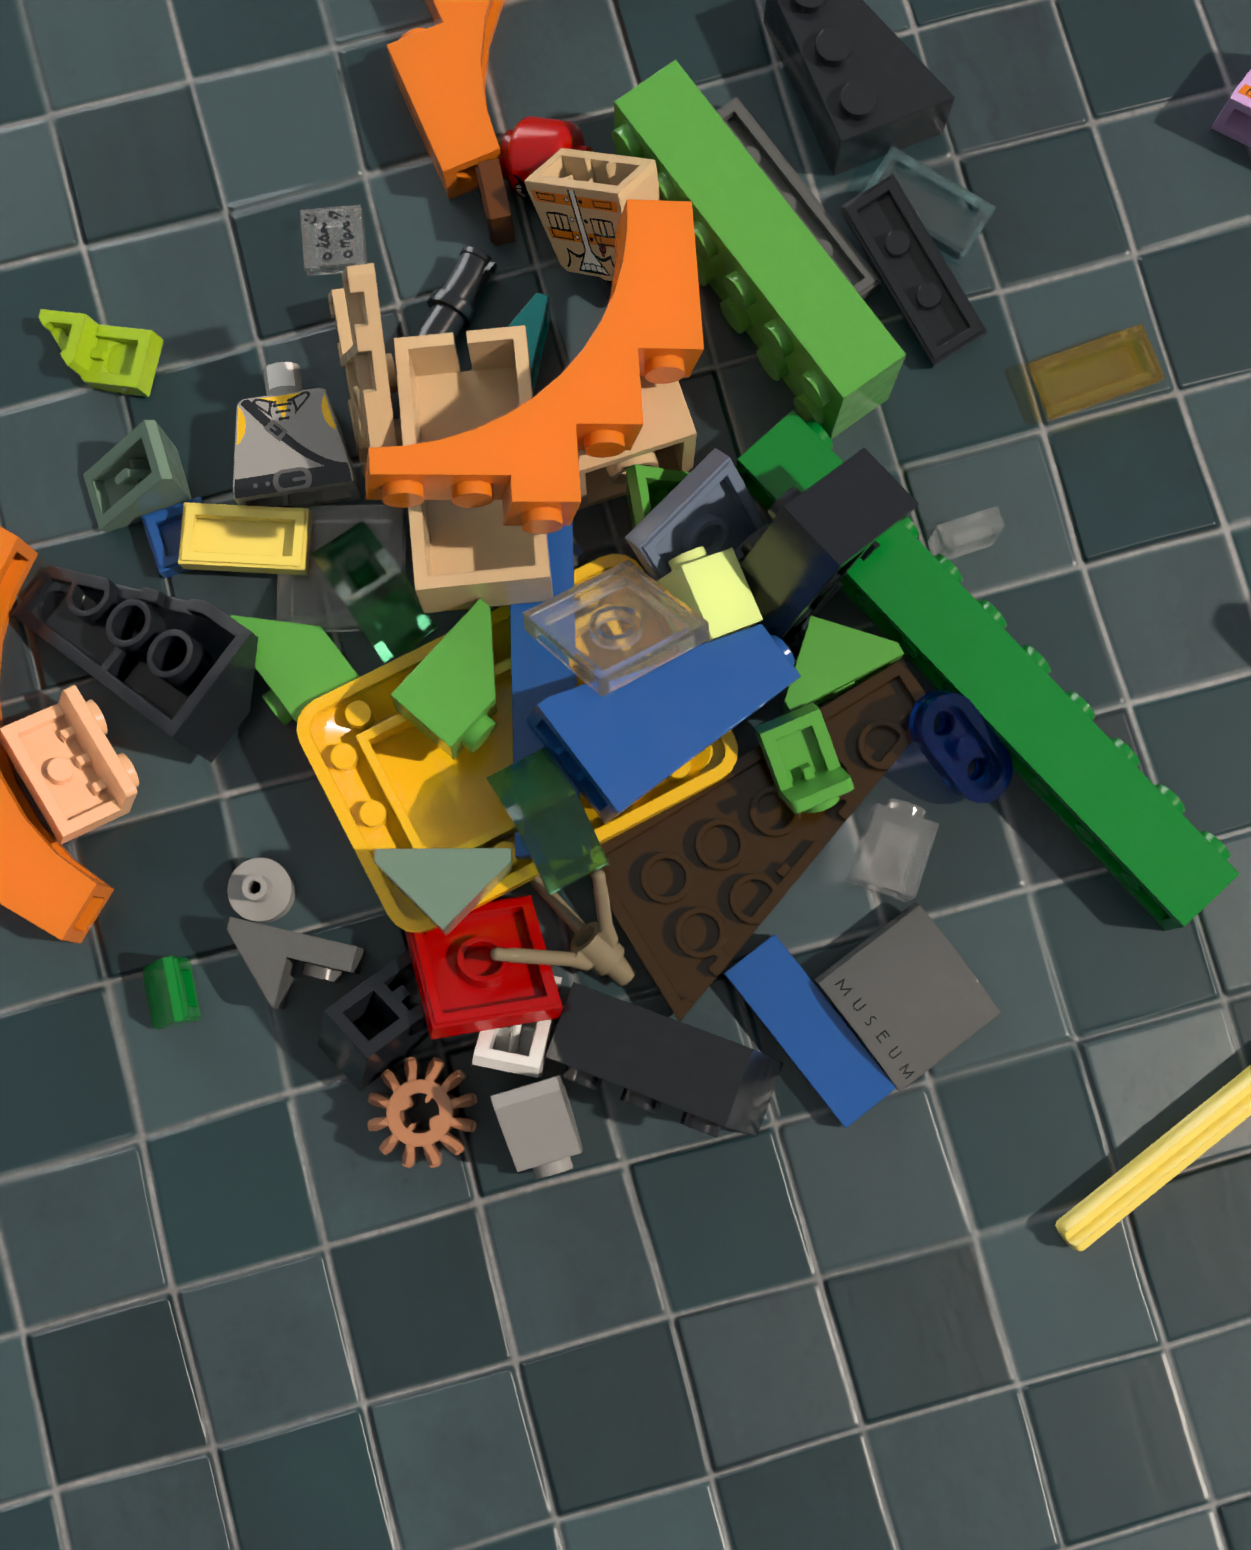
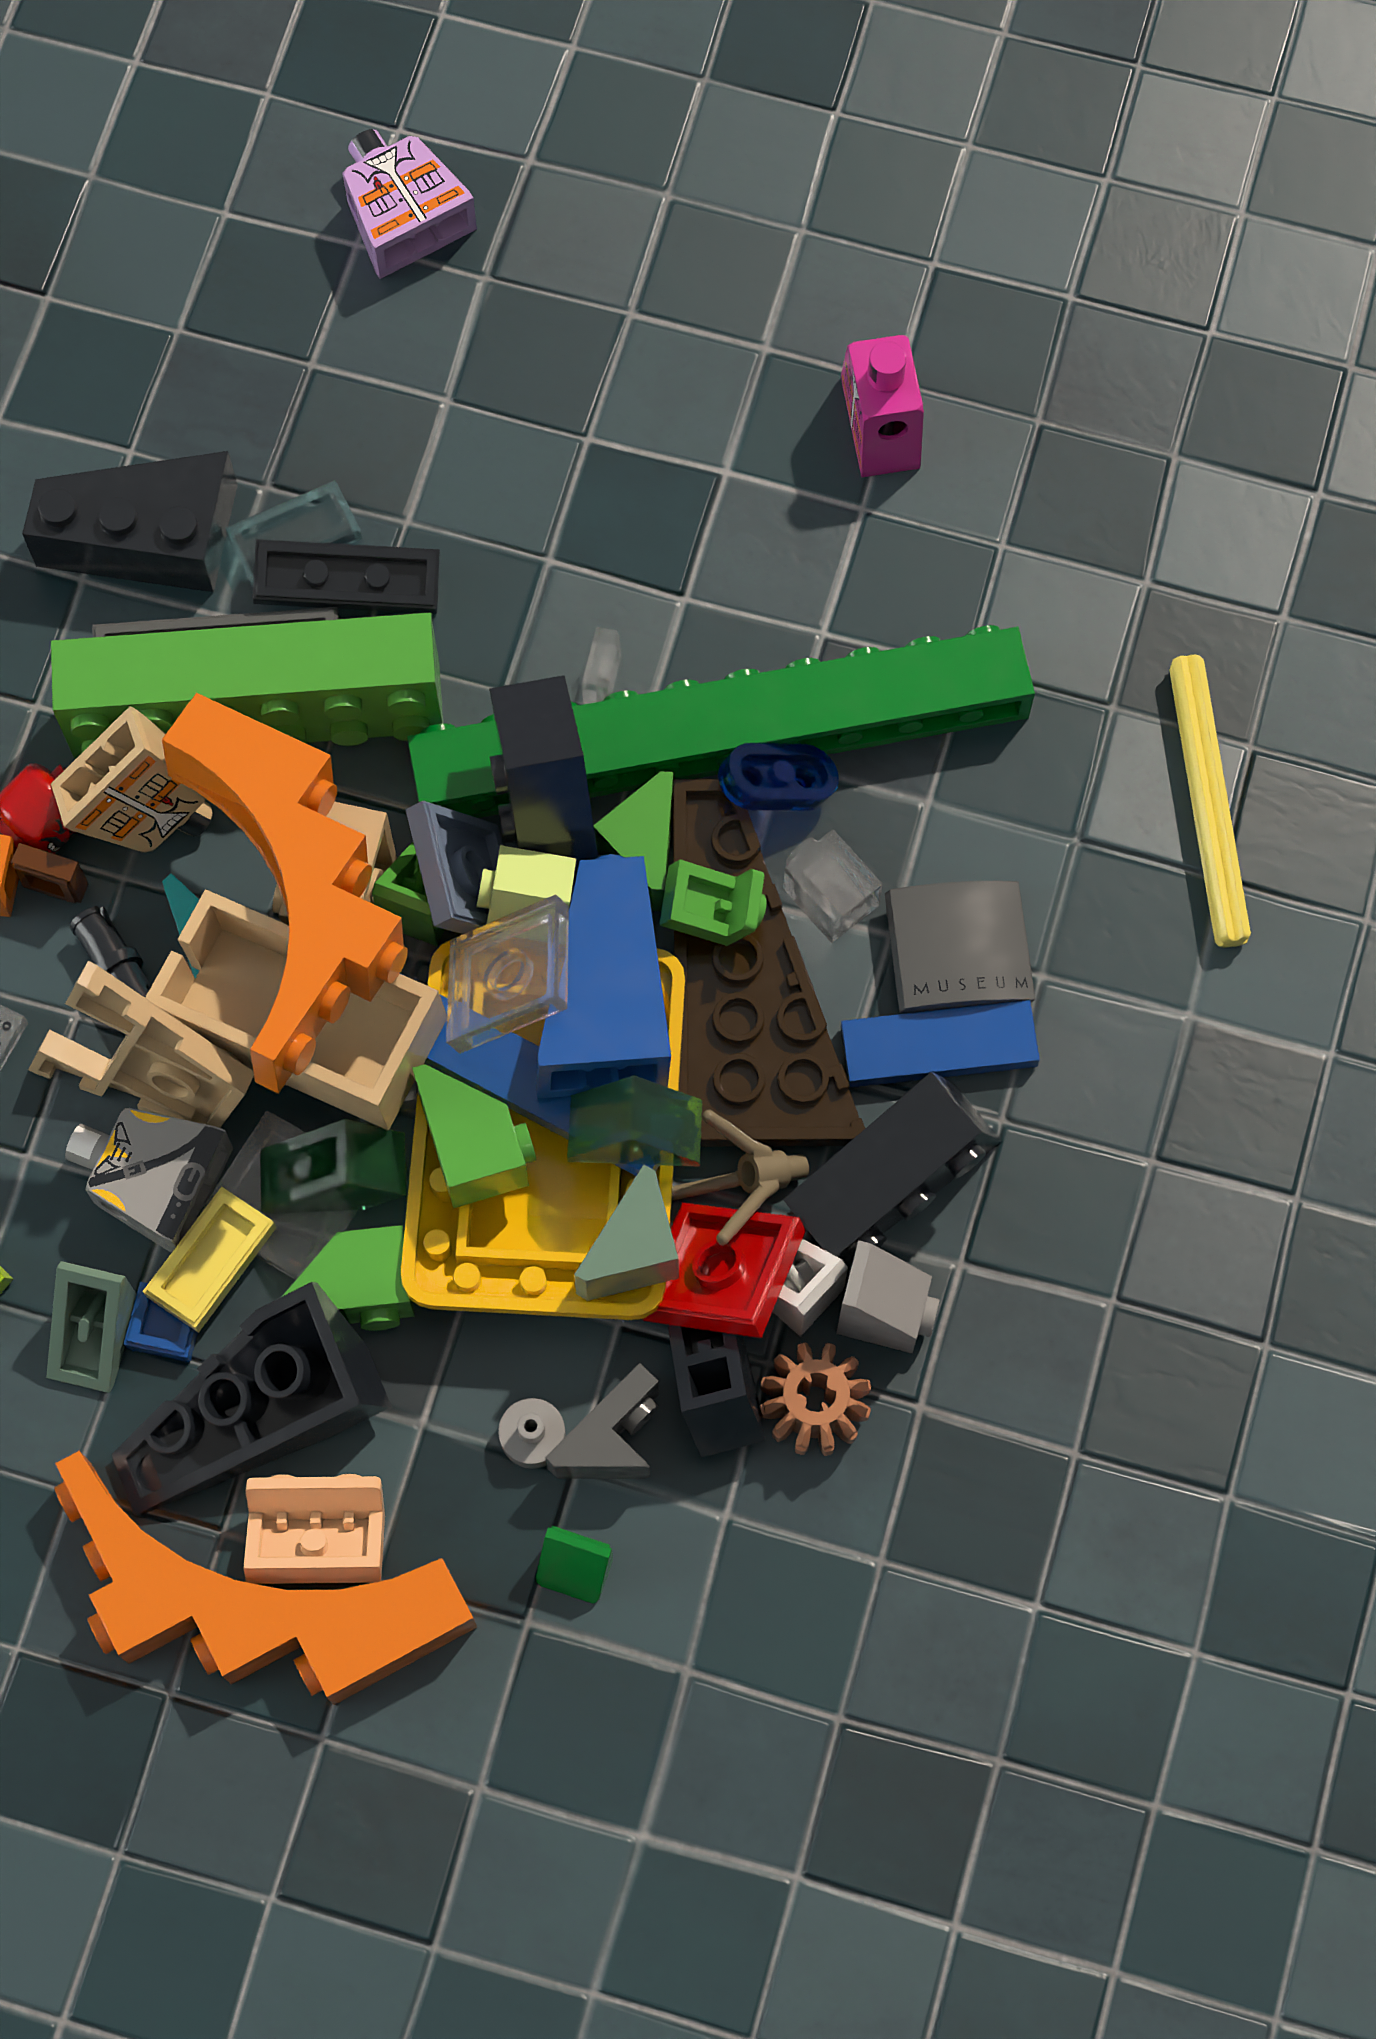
camera: 60 degrees left, 10 degrees down
clear yellow tile [1027,323,1165,421] -> none

